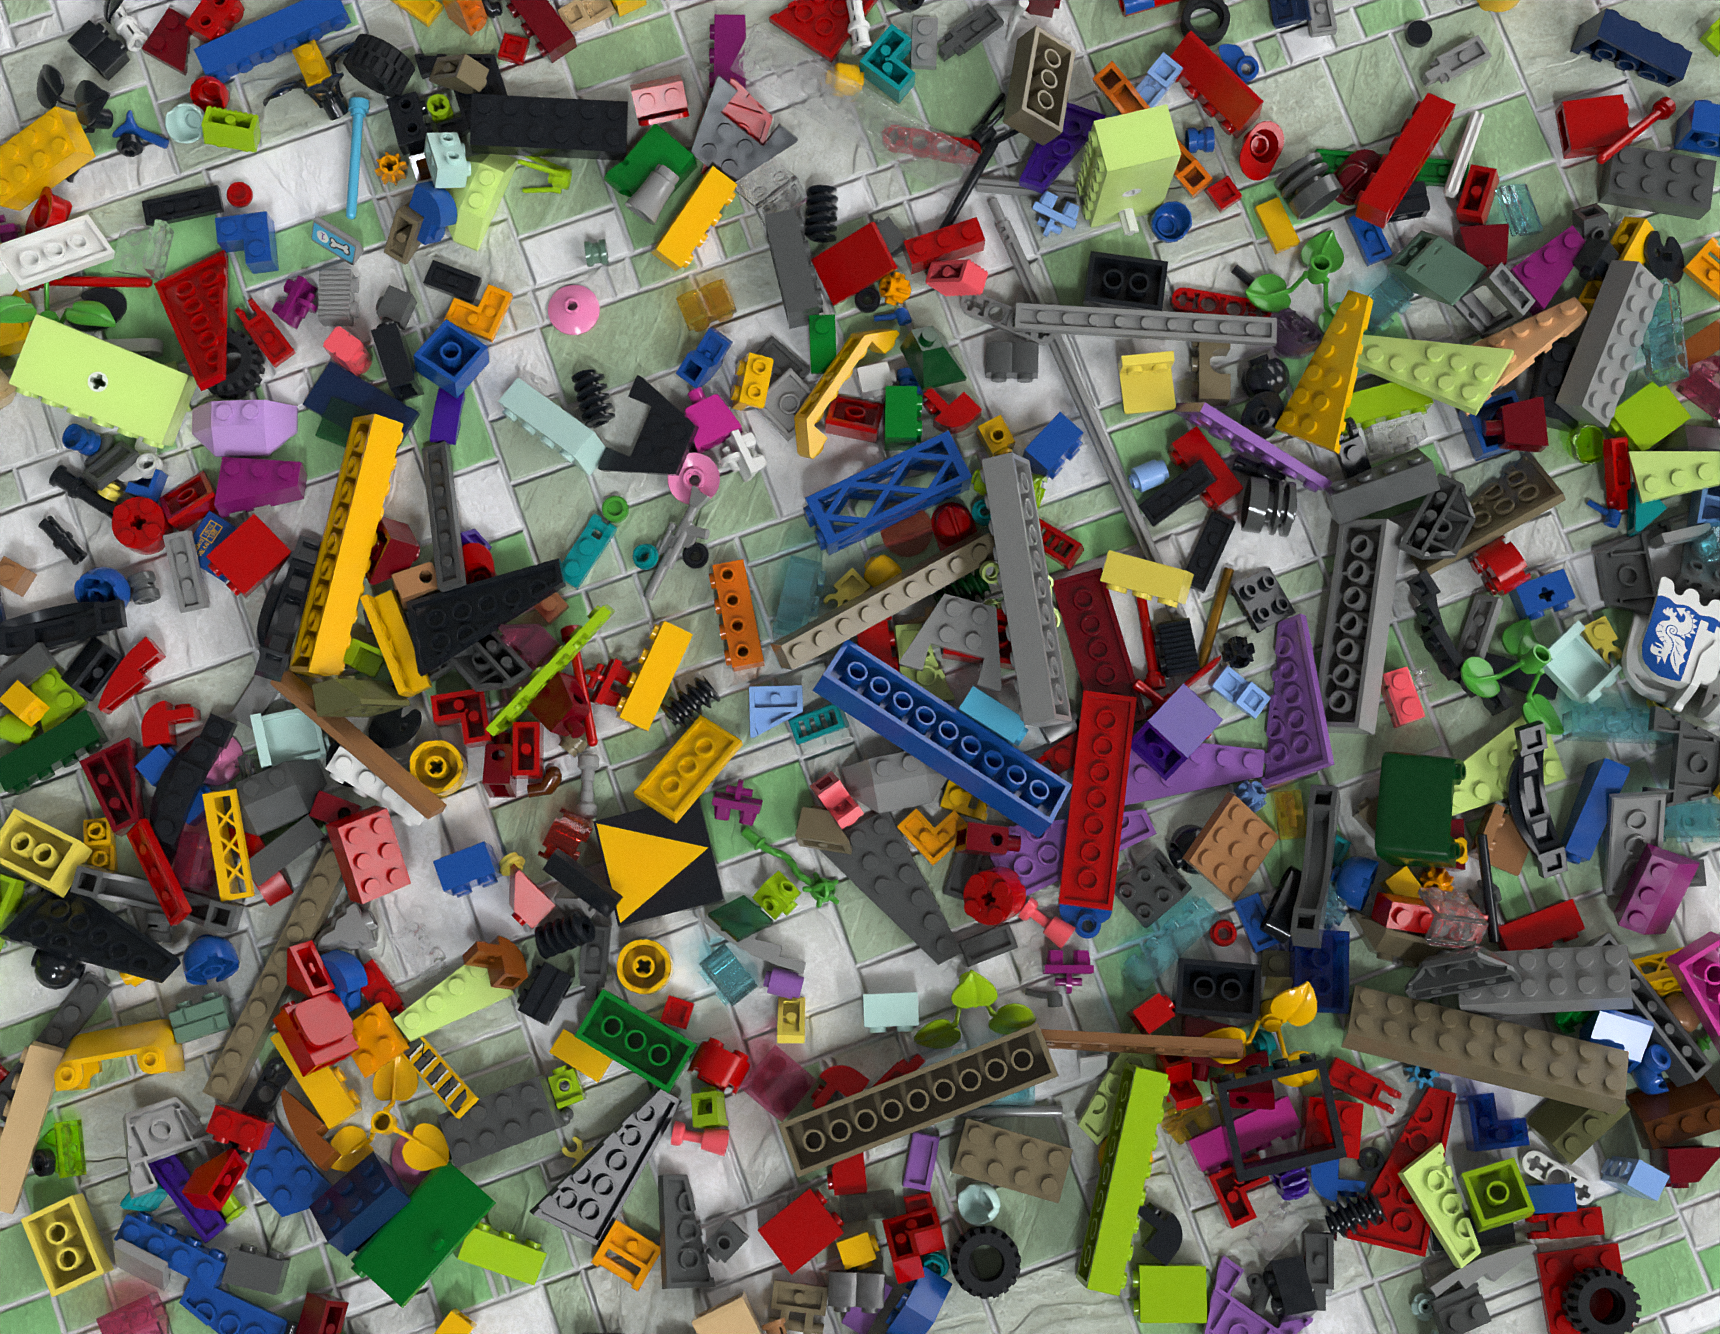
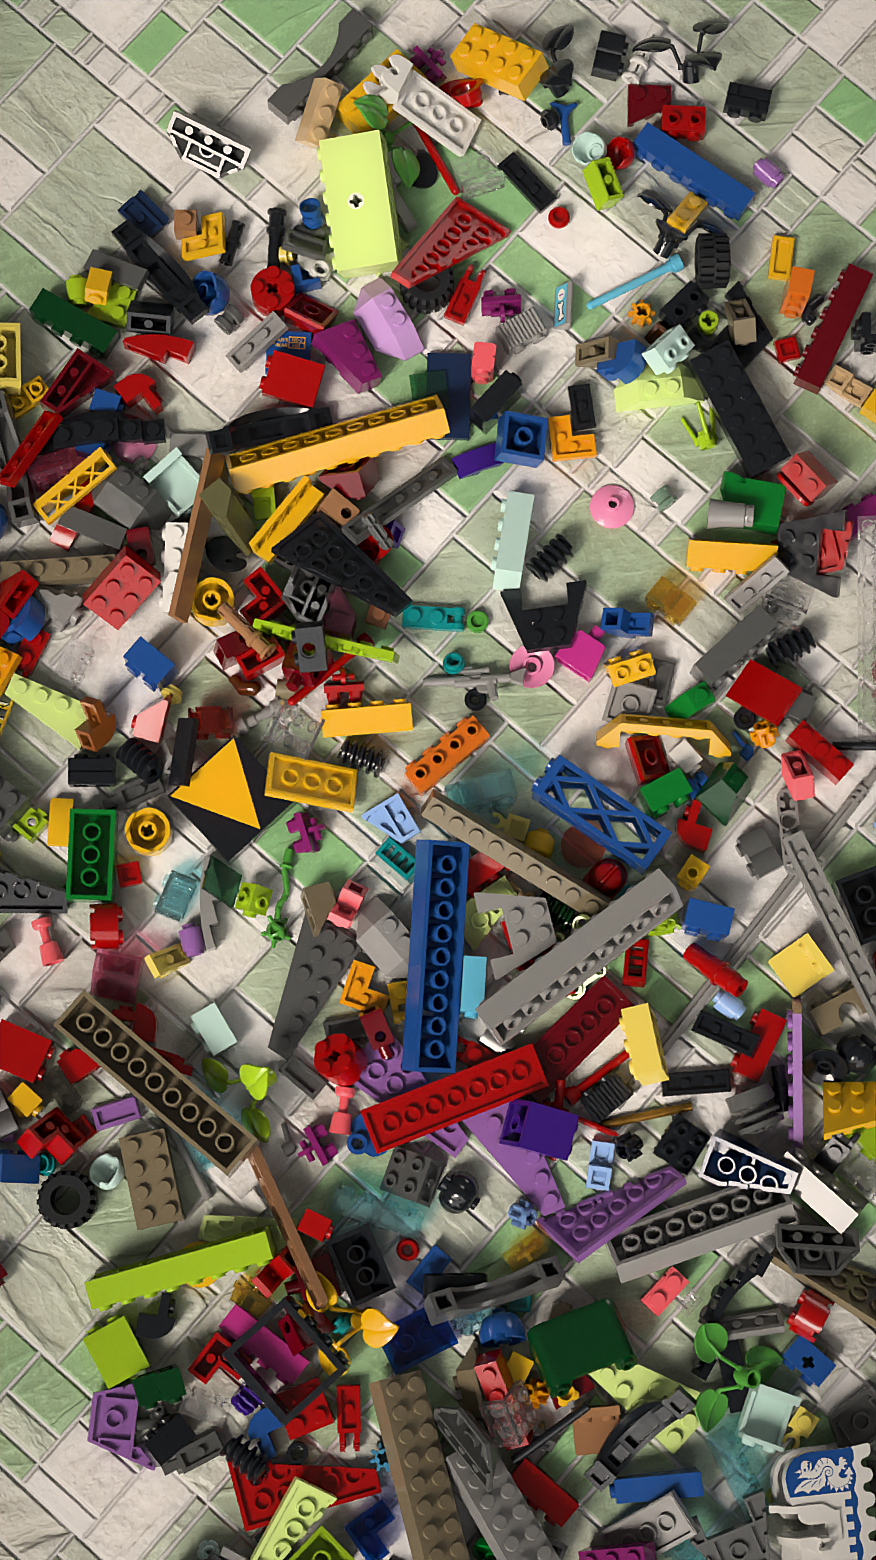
camera: 60 degrees right, 0 degrees up
blue brick [215,211,279,274] -> none
dark grey brick [376,285,417,330] -> none
lime brick [691,1087,729,1130] -> none
white hips [720,429,767,483] -> none
medium nougat plate [1183,792,1280,902] -> none
olive slope [1260,950,1293,1004] -> none
none -> dark green brick [130,1363,187,1410]
none -> yellow plate [182,212,226,262]
none -> medium nougat pin [217,602,276,660]
none -> clear bracket [260,699,325,760]
none -> black brick [291,620,328,673]
none -> dark grey axle [361,511,393,550]
none -> red piece [683,943,748,997]
none -> dark blue wedge [698,1129,799,1194]
none -> light grey plate [724,554,790,615]

